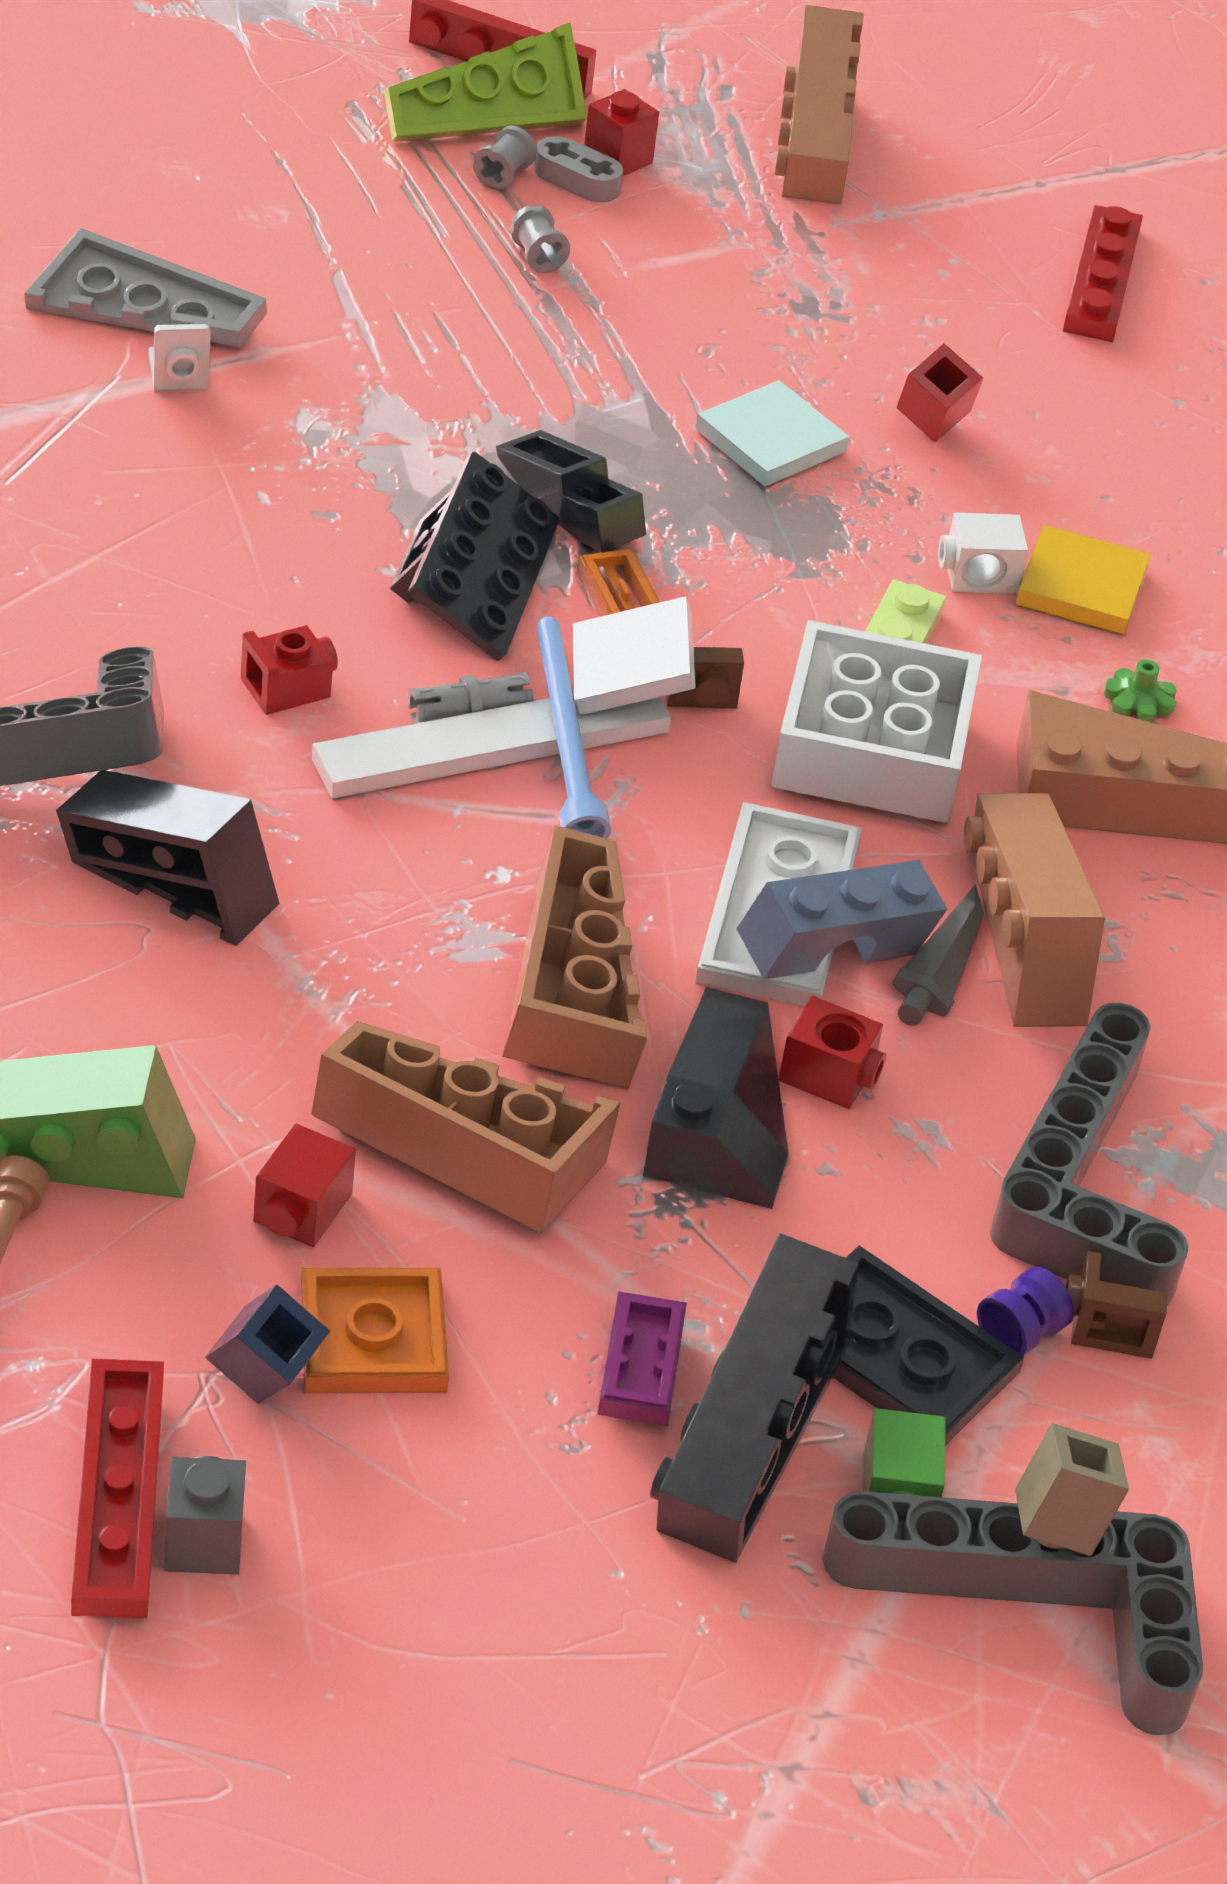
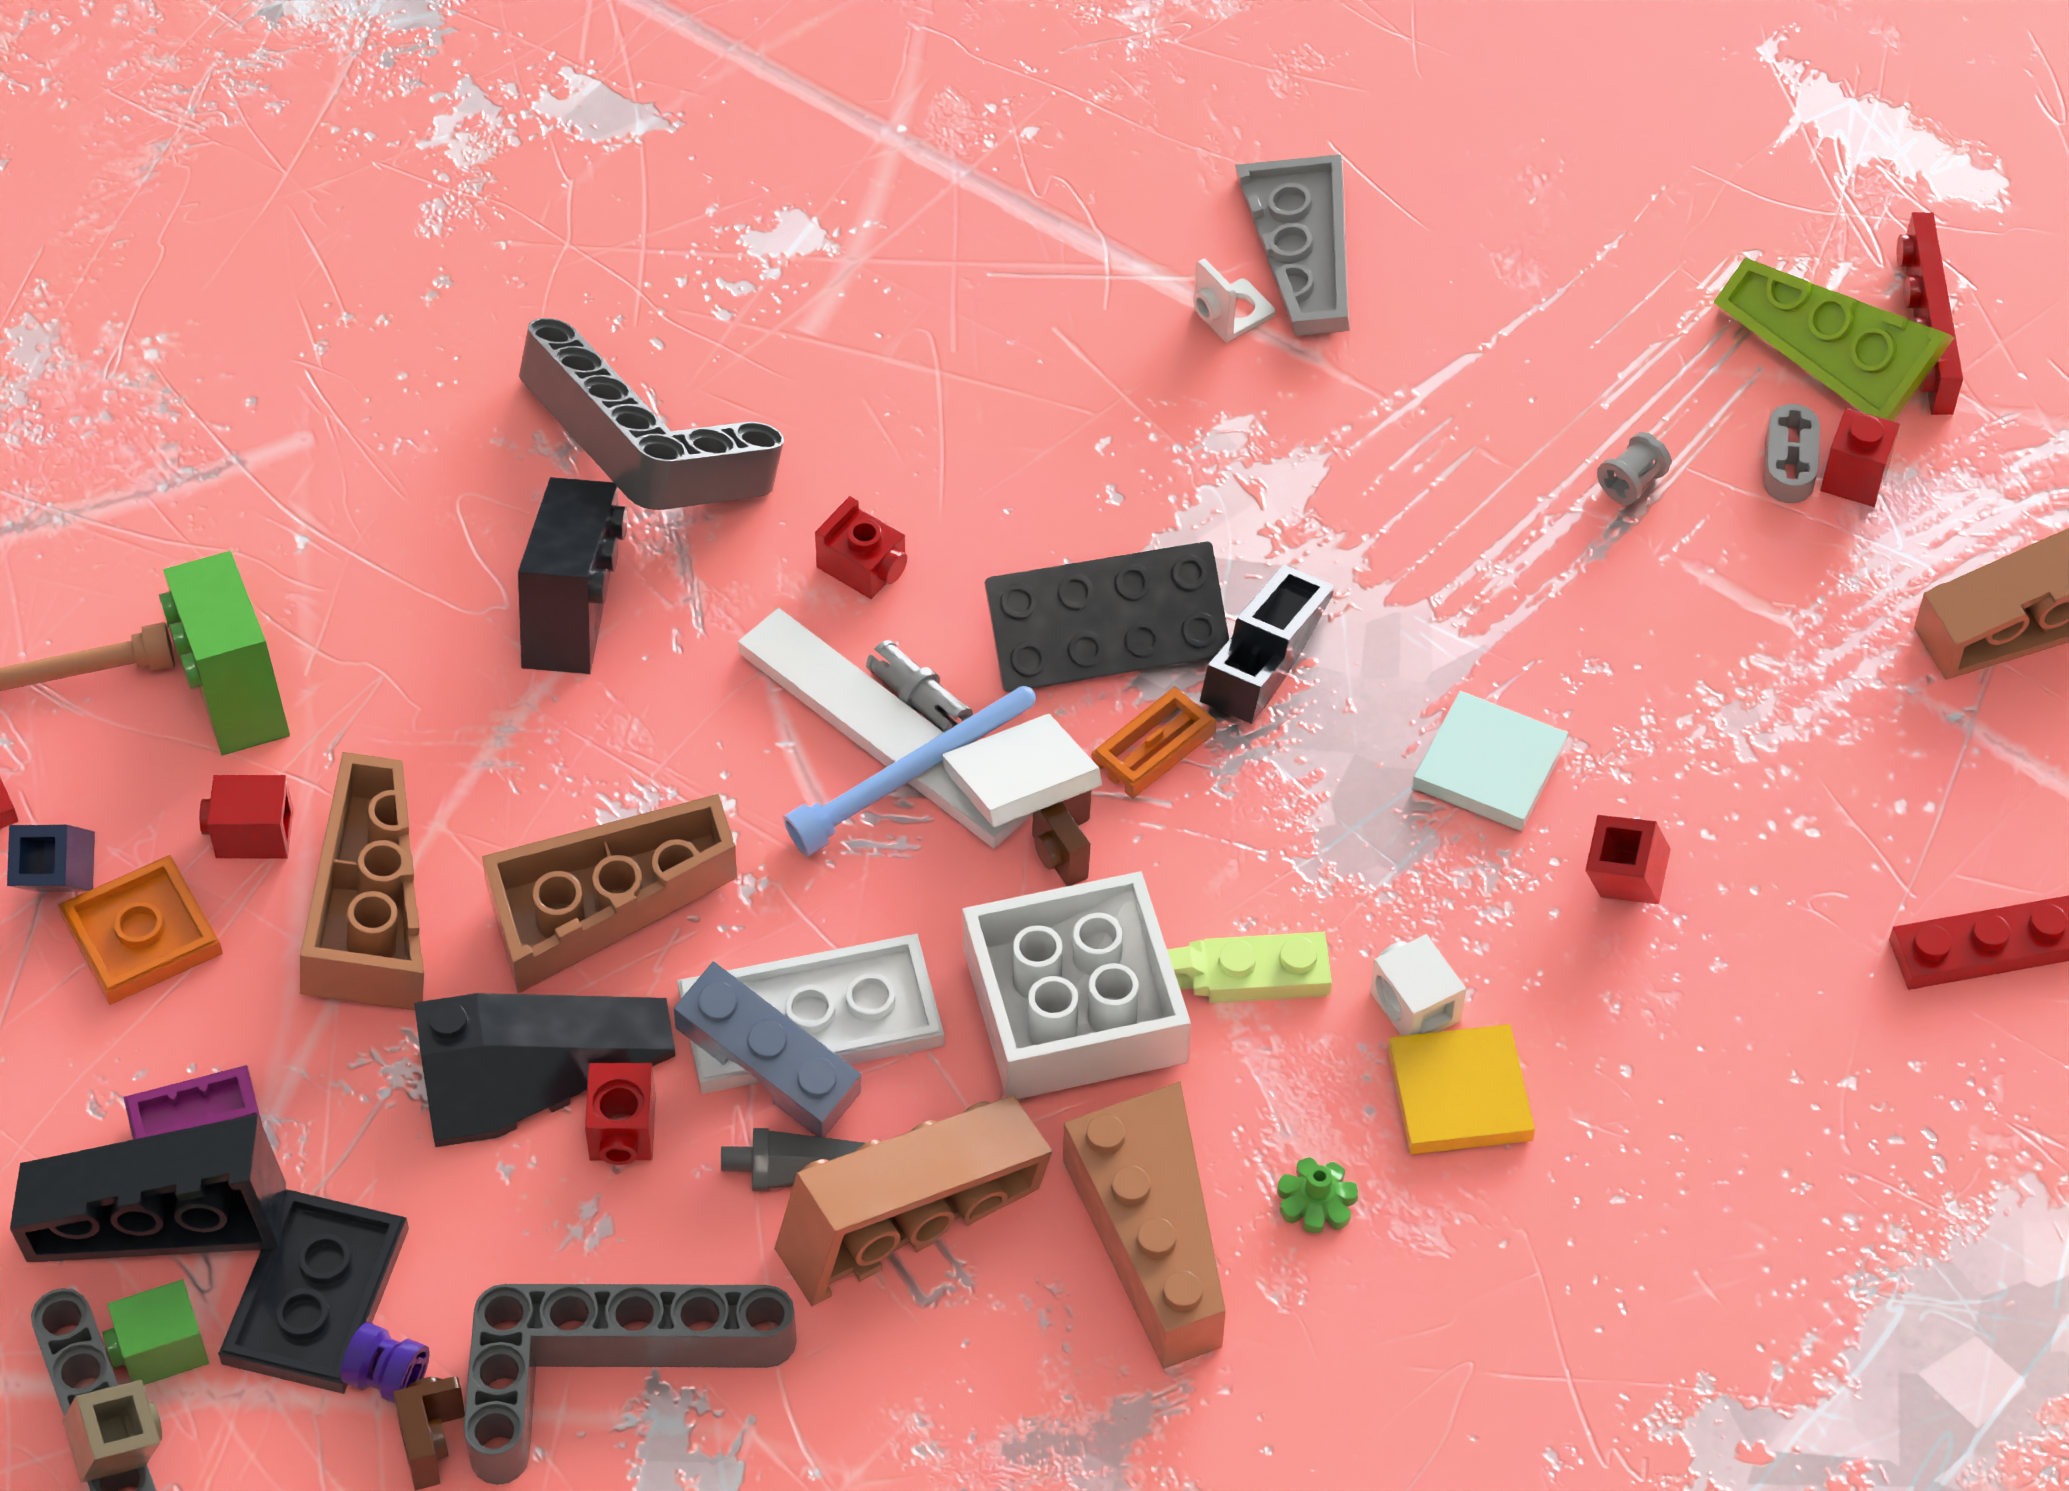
camera: 70 degrees right, 10 degrees up
light grey bush [473,125,537,190] -> none

